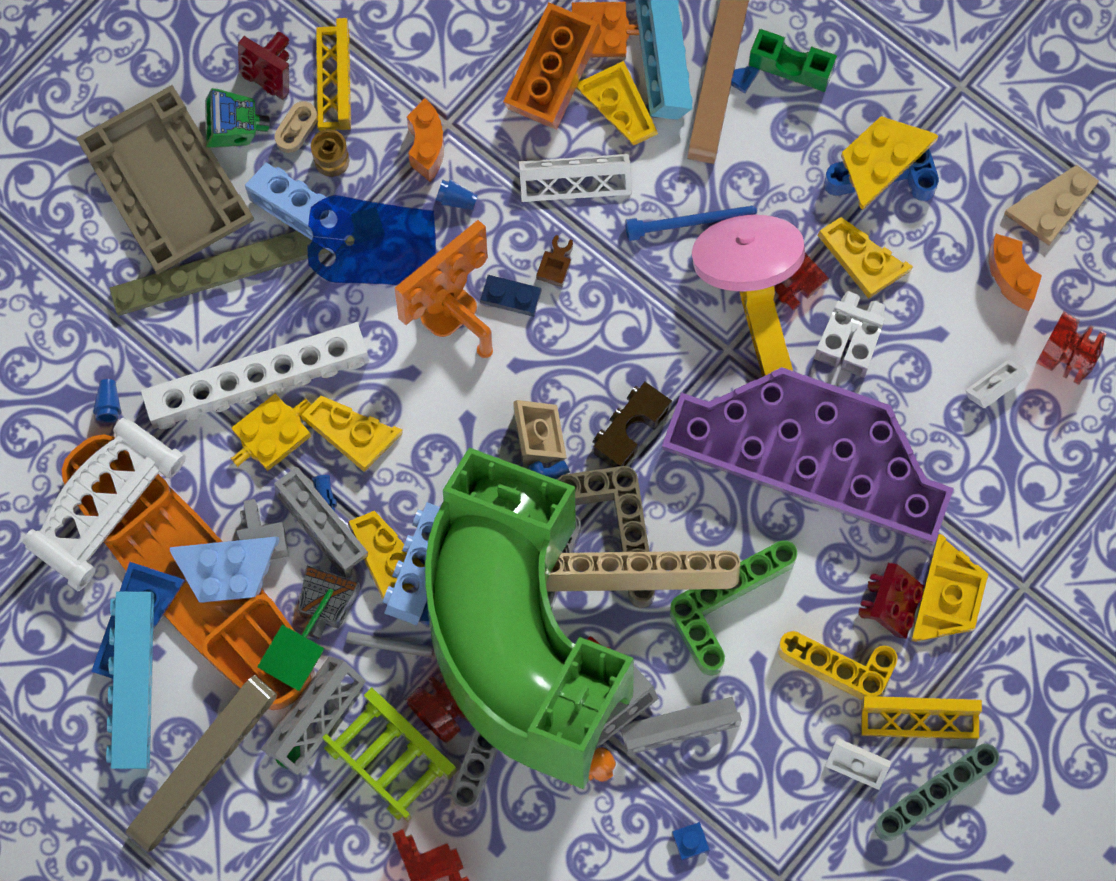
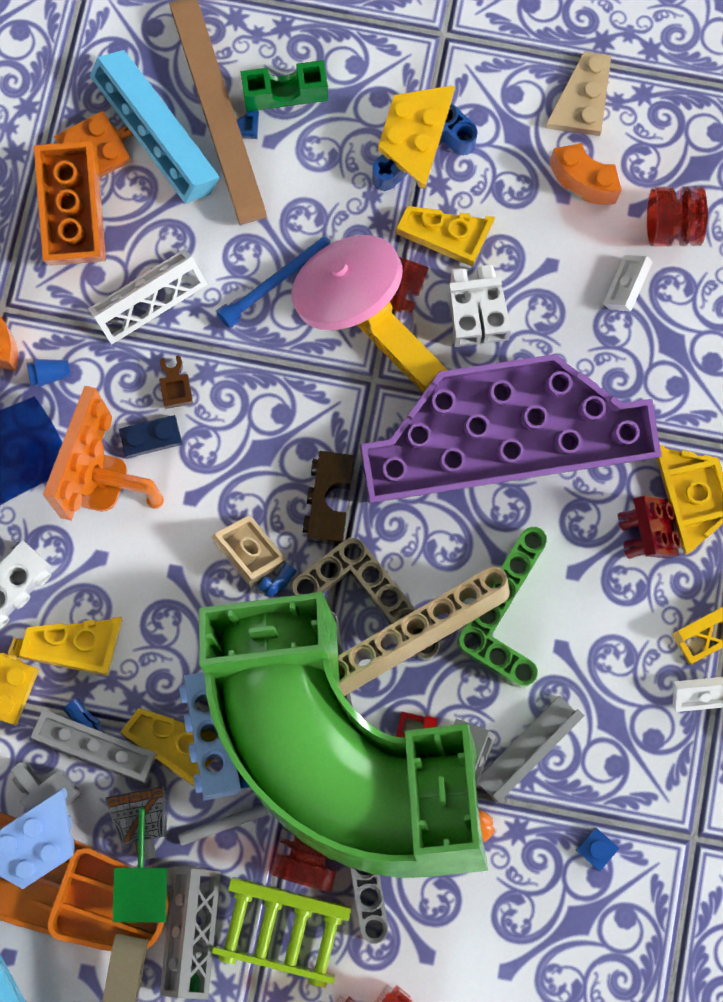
camera: 35 degrees left, 5 degrees up
yellow wing [576,61,658,146] -> none
yellow beam [778,631,898,700] -> none

